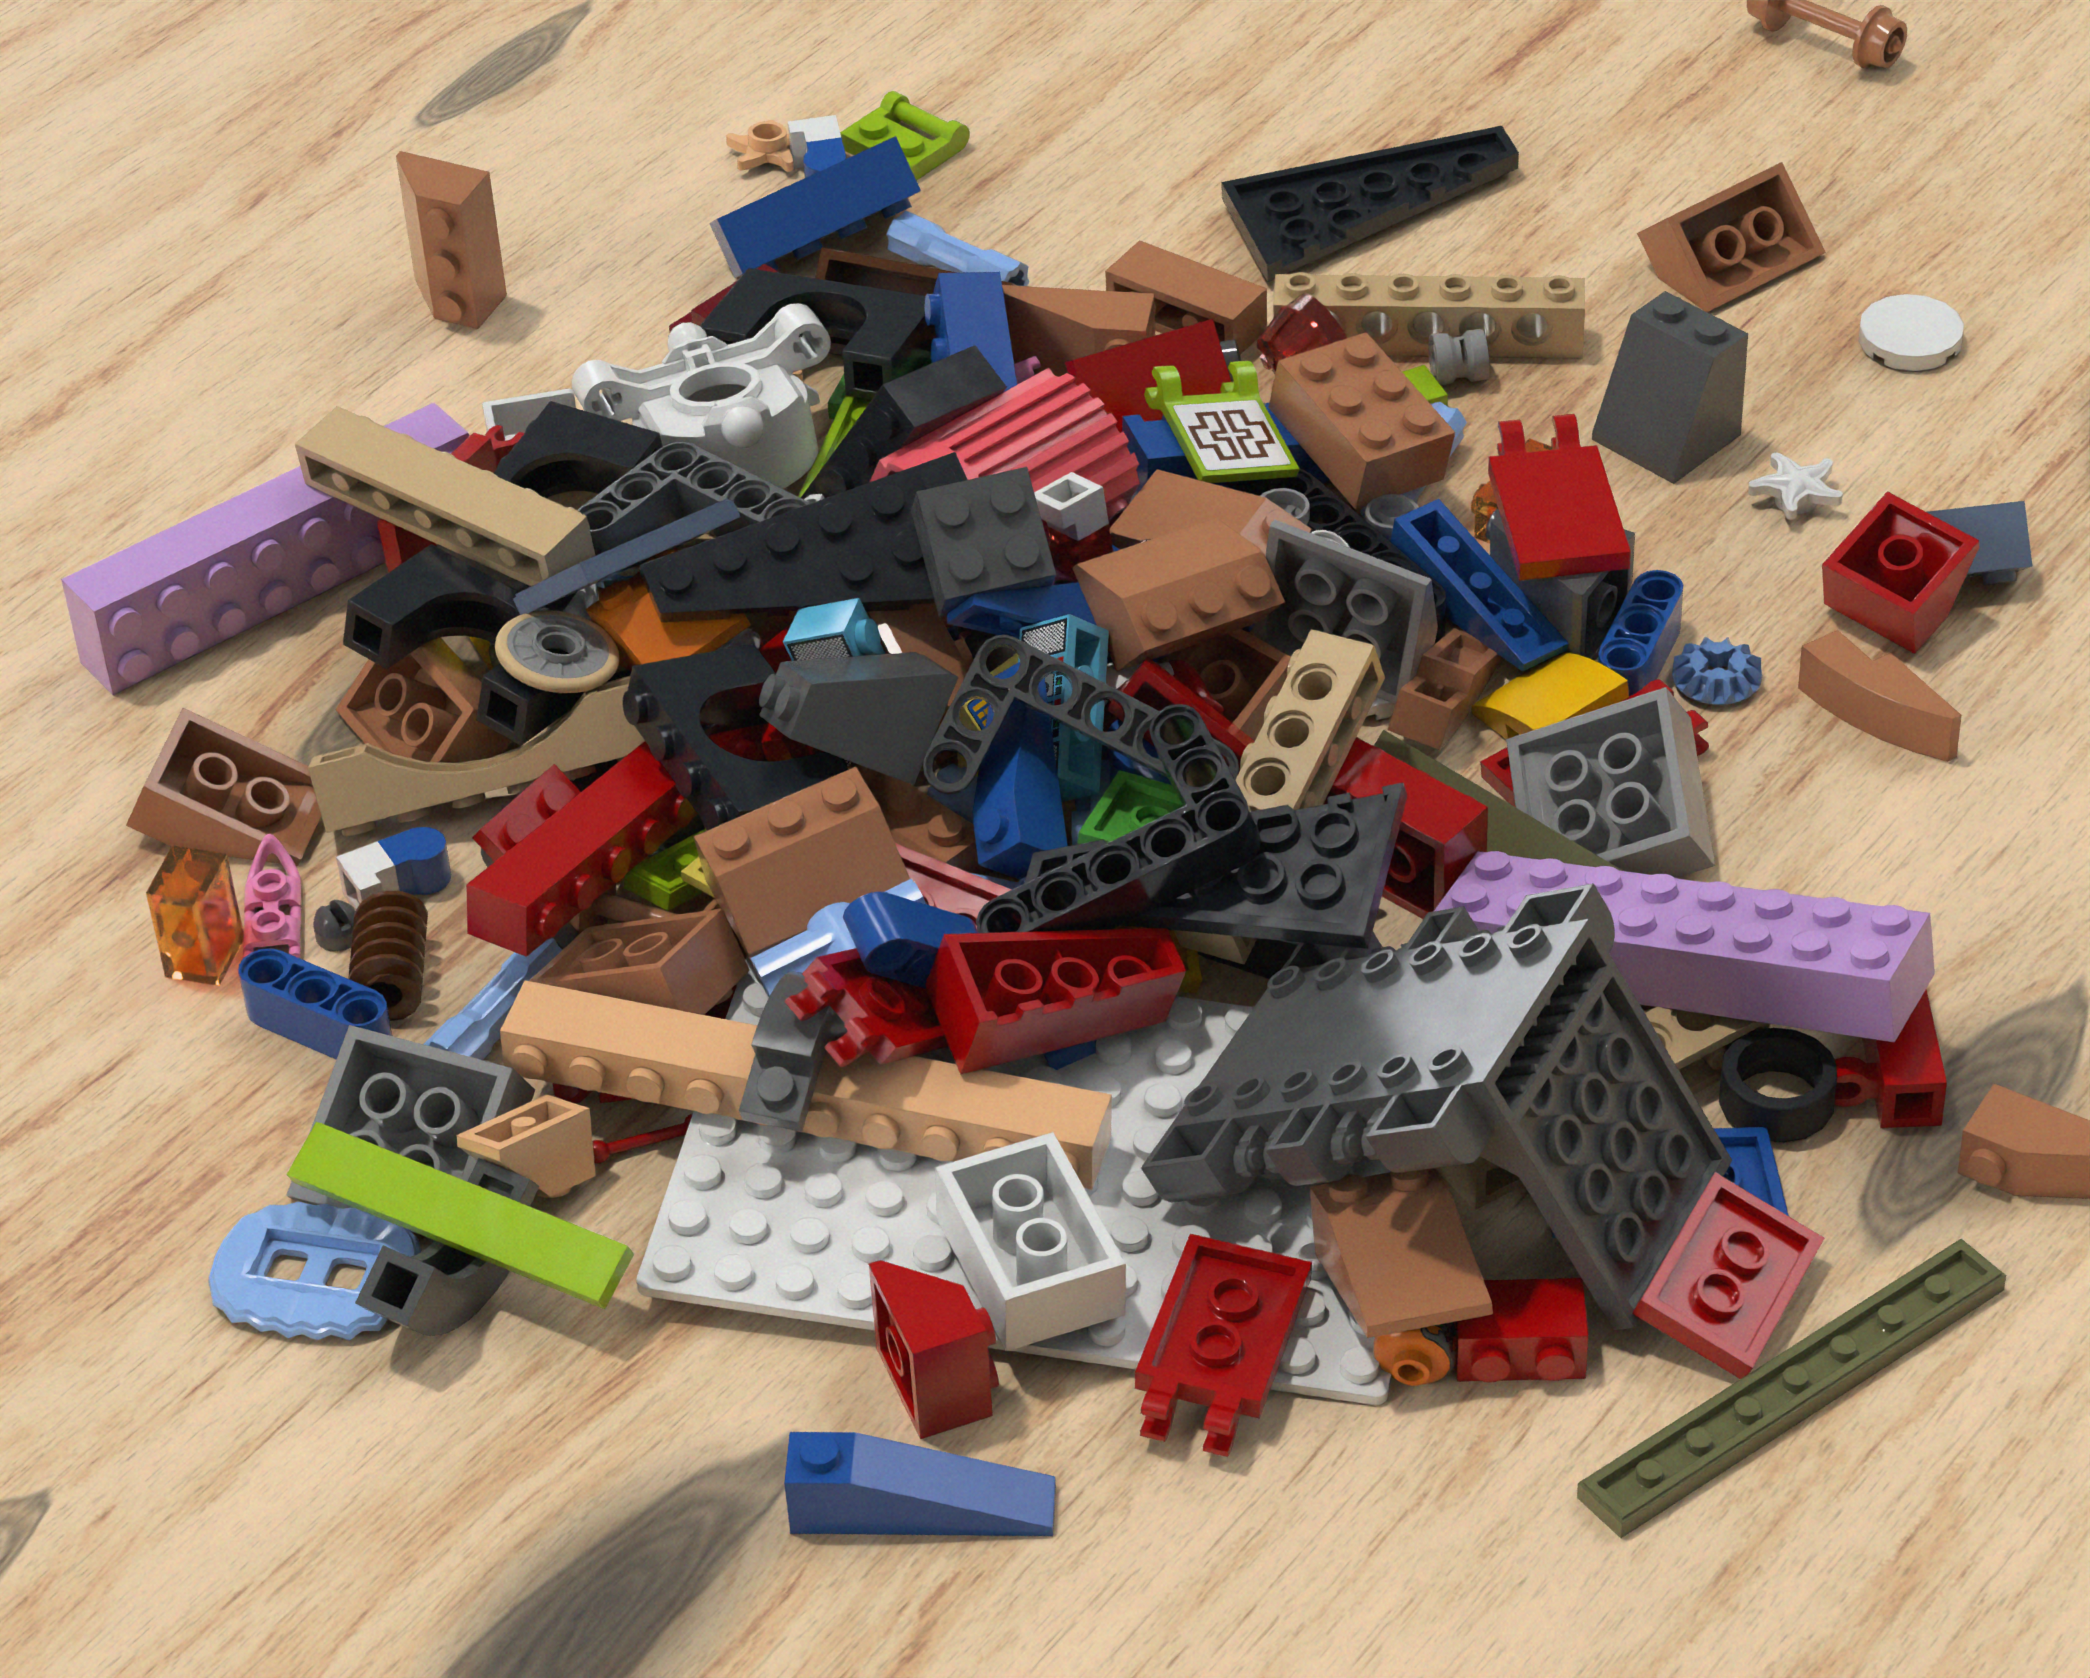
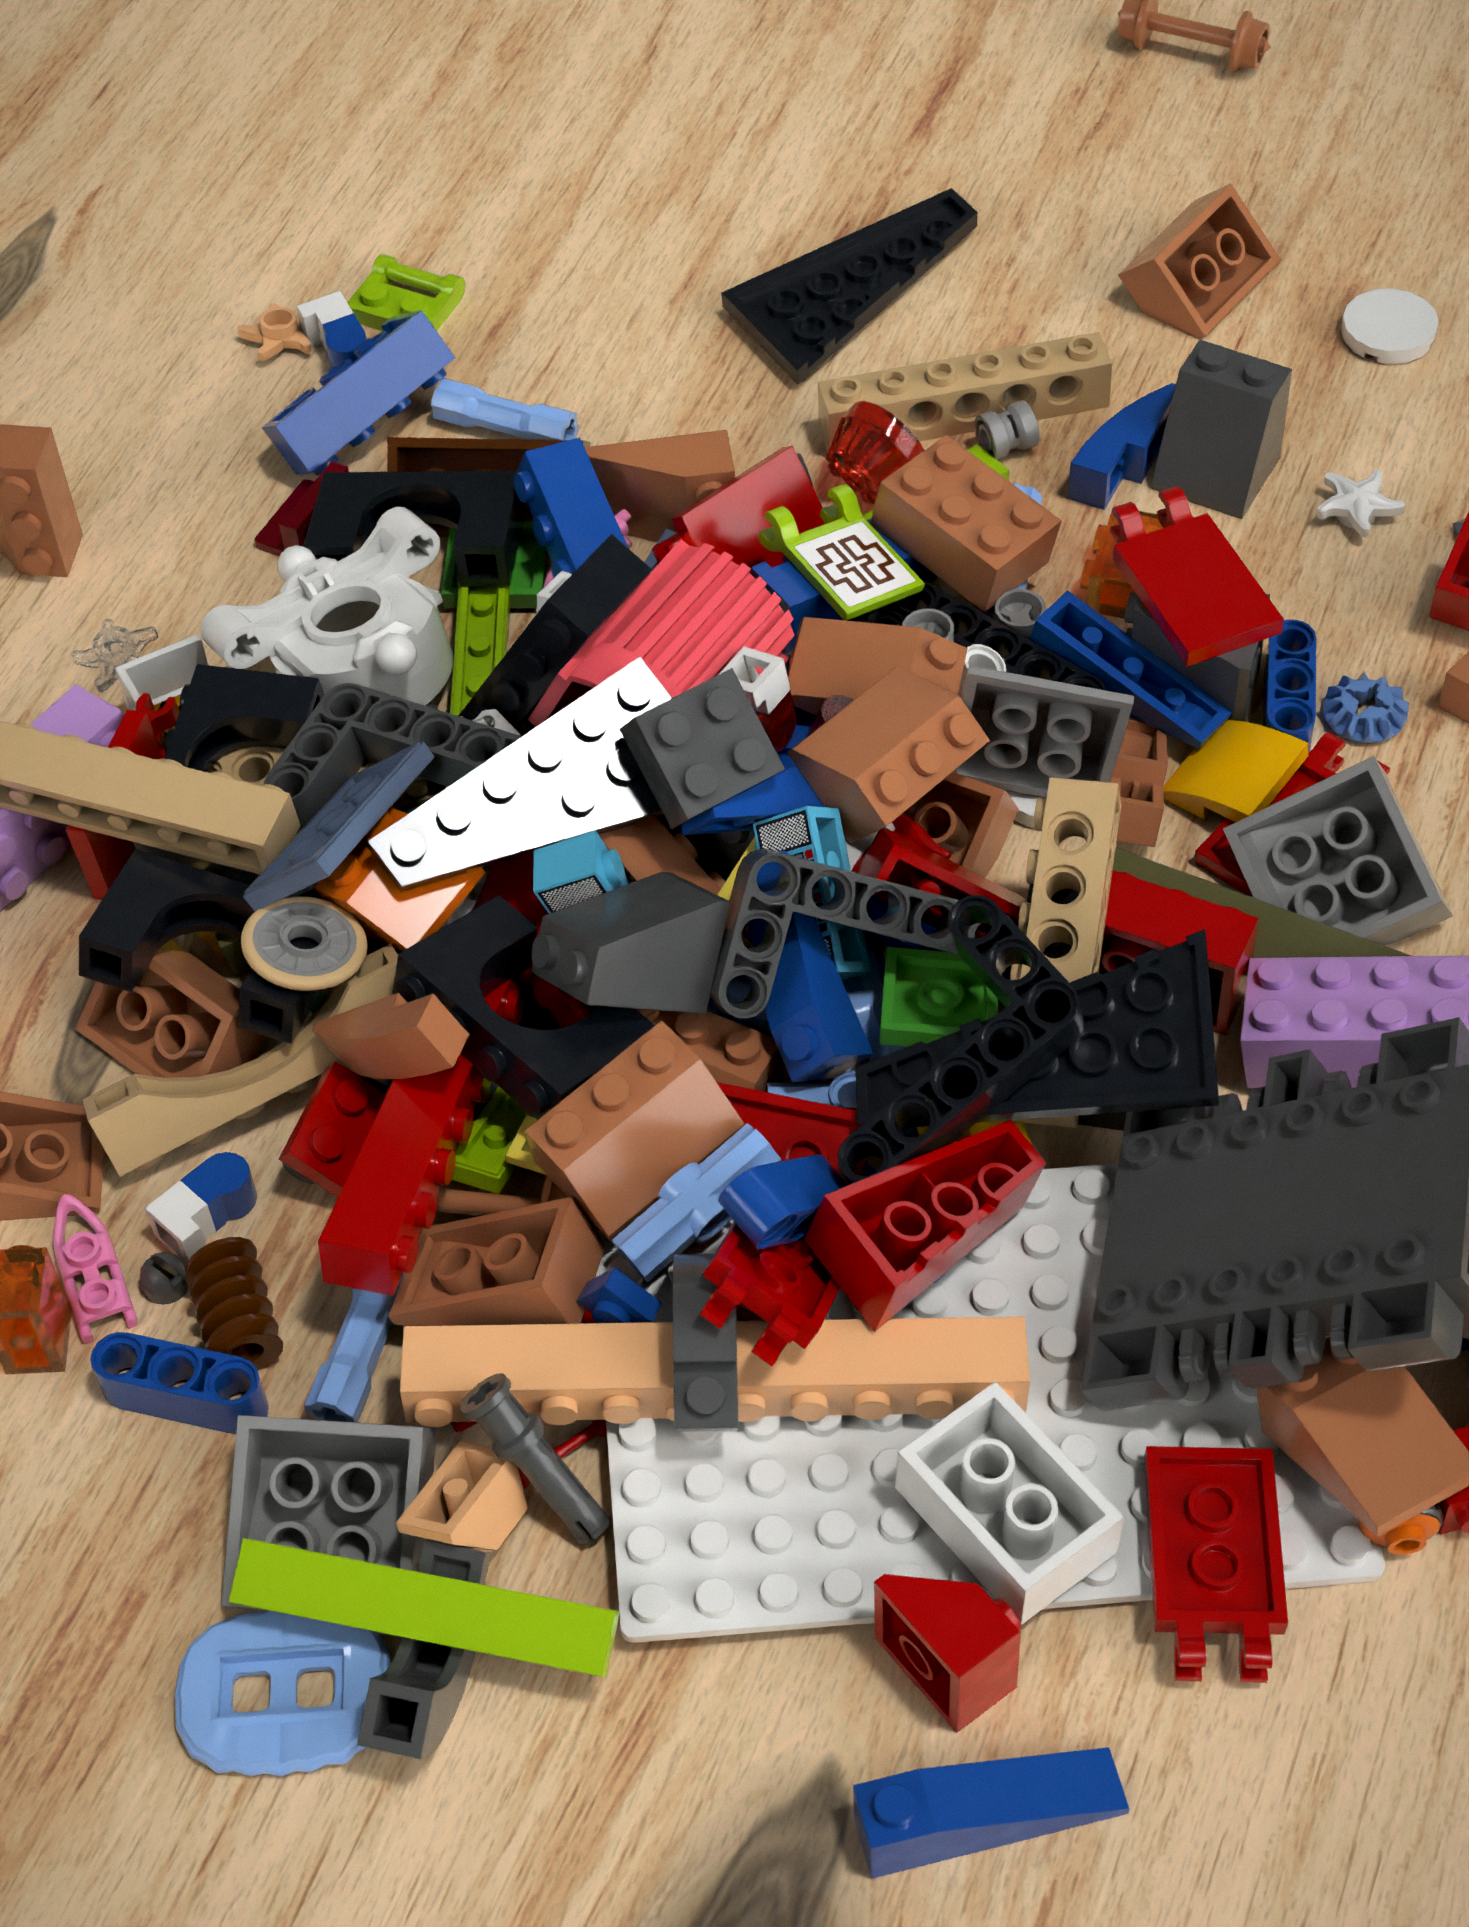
camera: 15 degrees left, 10 degrees up
nougat brick [1105,240,1267,355] -> none
none -> clear animal [71,618,158,692]
none -> nougat slope [312,993,469,1079]
none -> dark grey pin [460,1373,611,1544]
none -> blue plate [576,1267,662,1323]
none -> blue slope [1068,383,1176,510]

